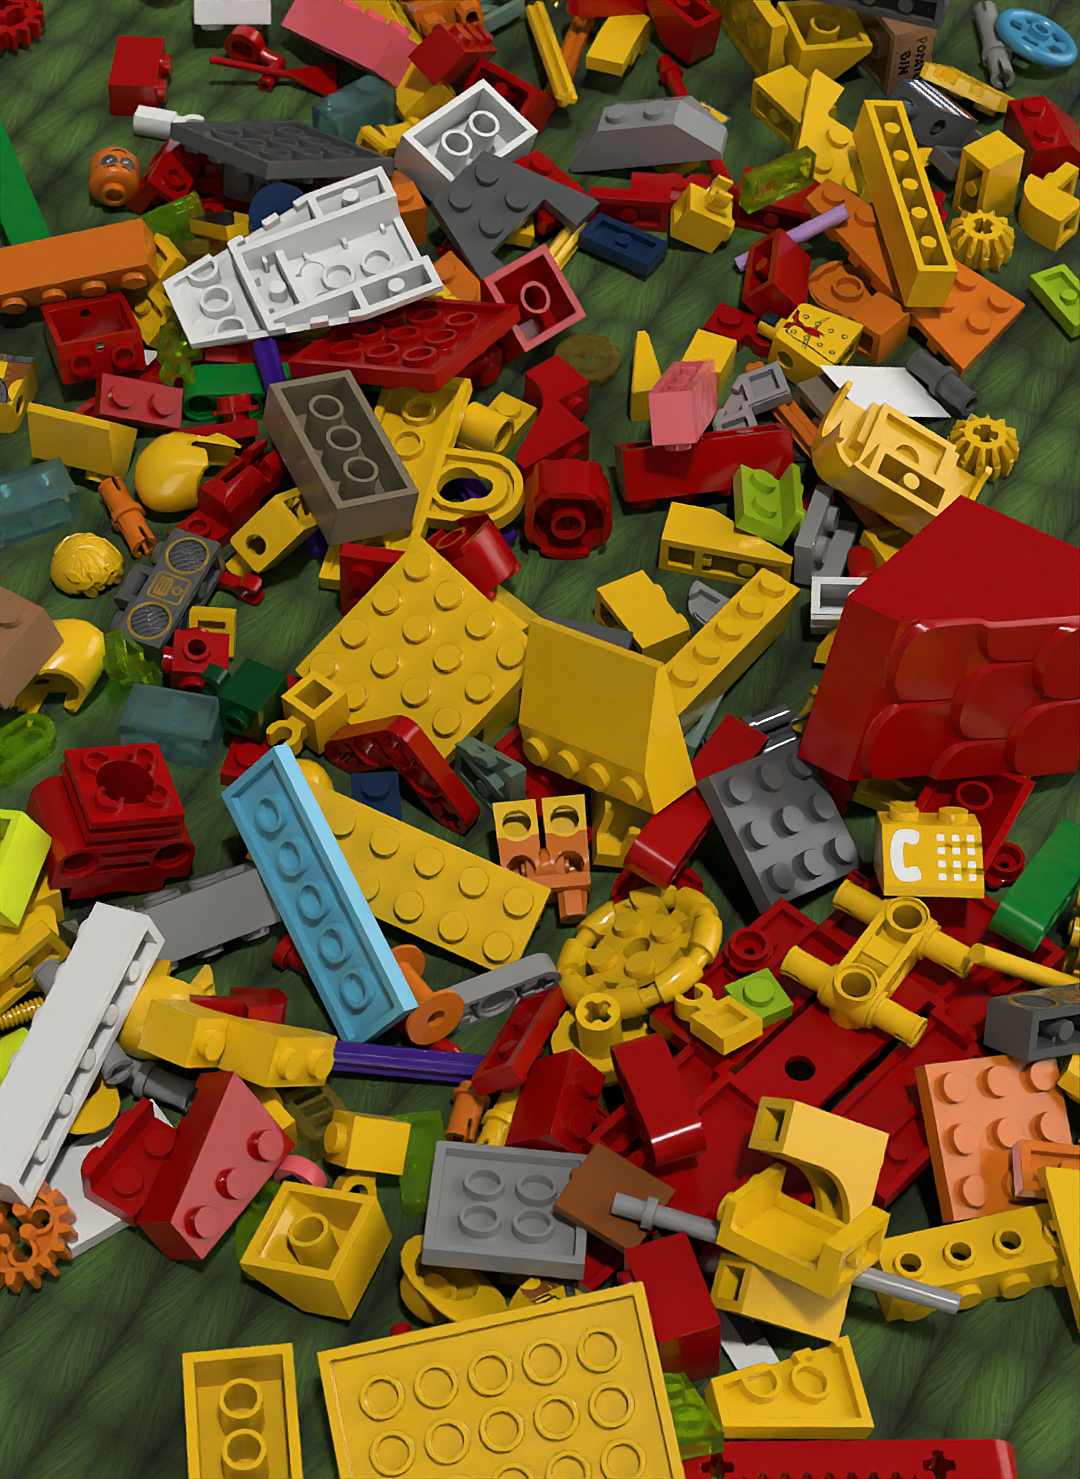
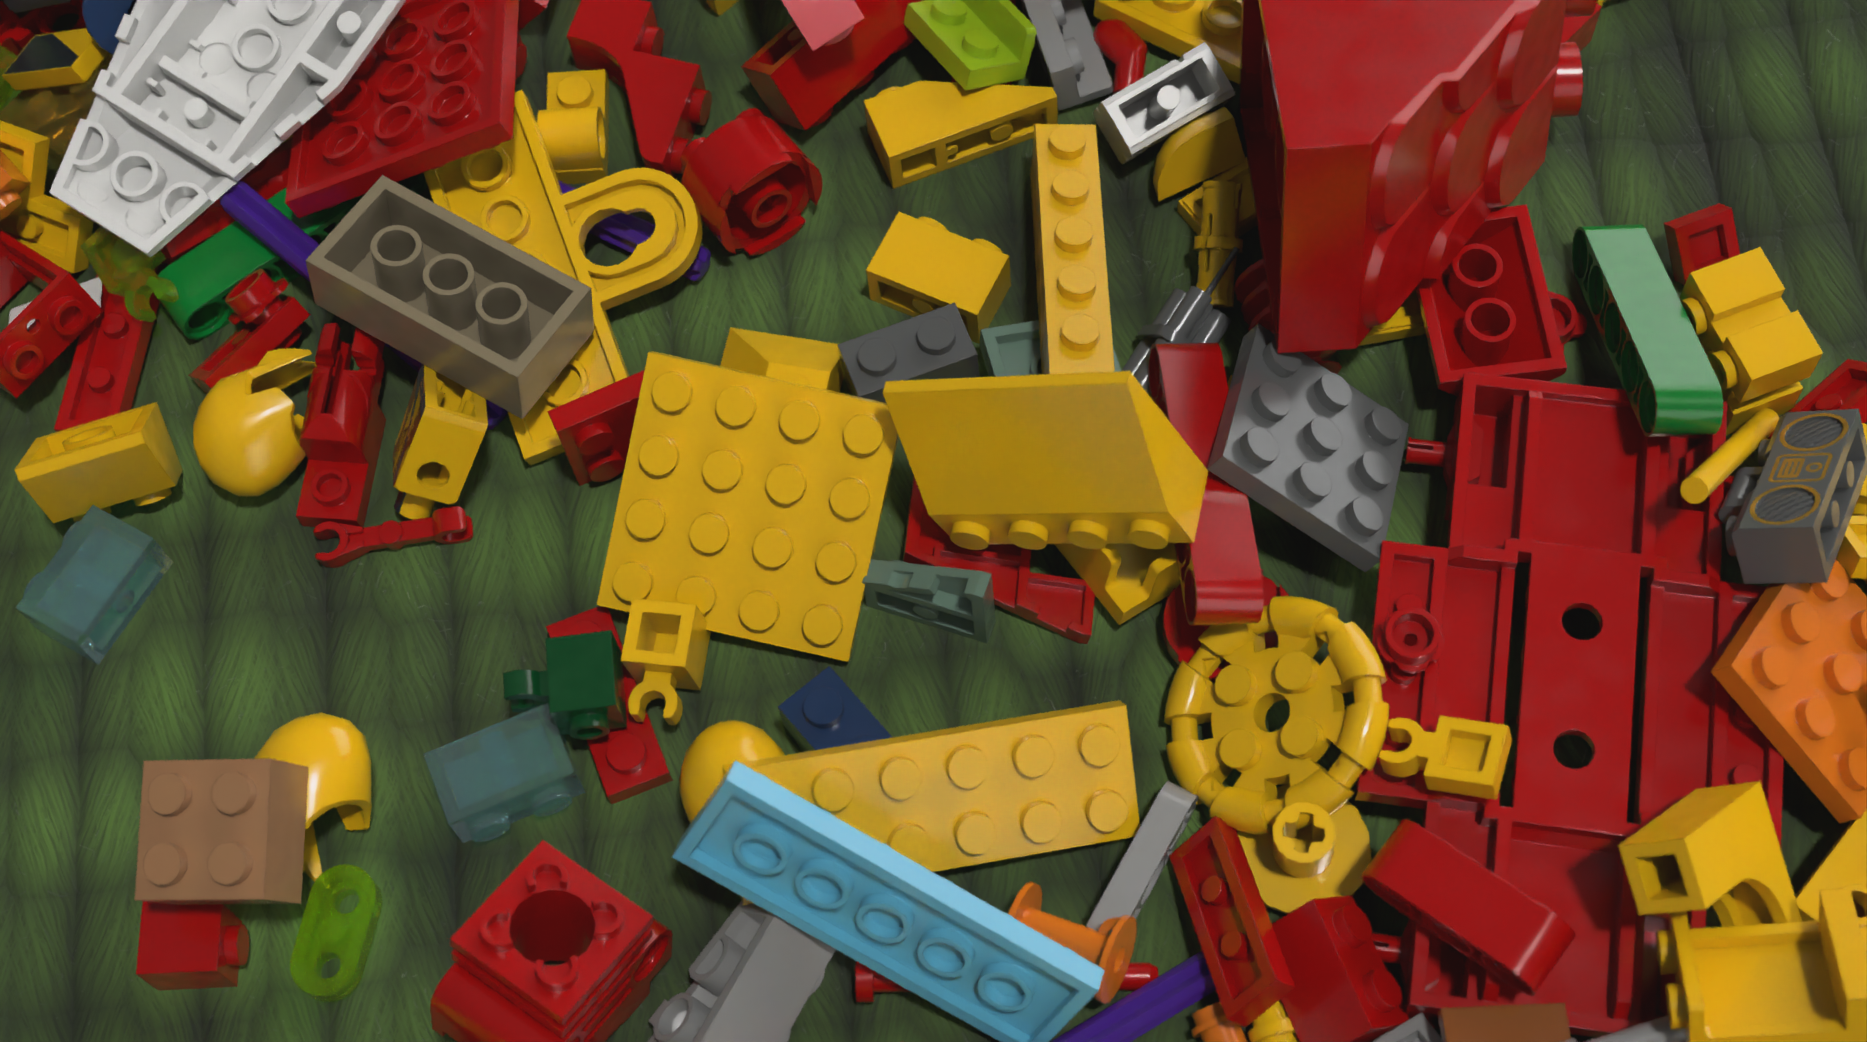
camera: 25 degrees left, 15 degrees up
yellow hair [50,533,124,598] -> none
red plate [94,373,183,433] -> none
orange pin [98,476,158,558] -> none
clear neon green plate [102,628,163,700] -> none
dark grey piece [110,528,226,672] -> none
red brick [162,627,230,697] -> none
yellow plate [189,606,237,657] -> none
red beam [324,715,481,834] -> none
red brick [425,511,521,601] -> none
orange hips [492,794,591,927] -> none
light grey tile [687,580,731,632] -> none
lime plate [723,967,793,1028] -> none
yellow piece [780,879,974,1048] -> none
yellow slope [874,805,985,898] -> none

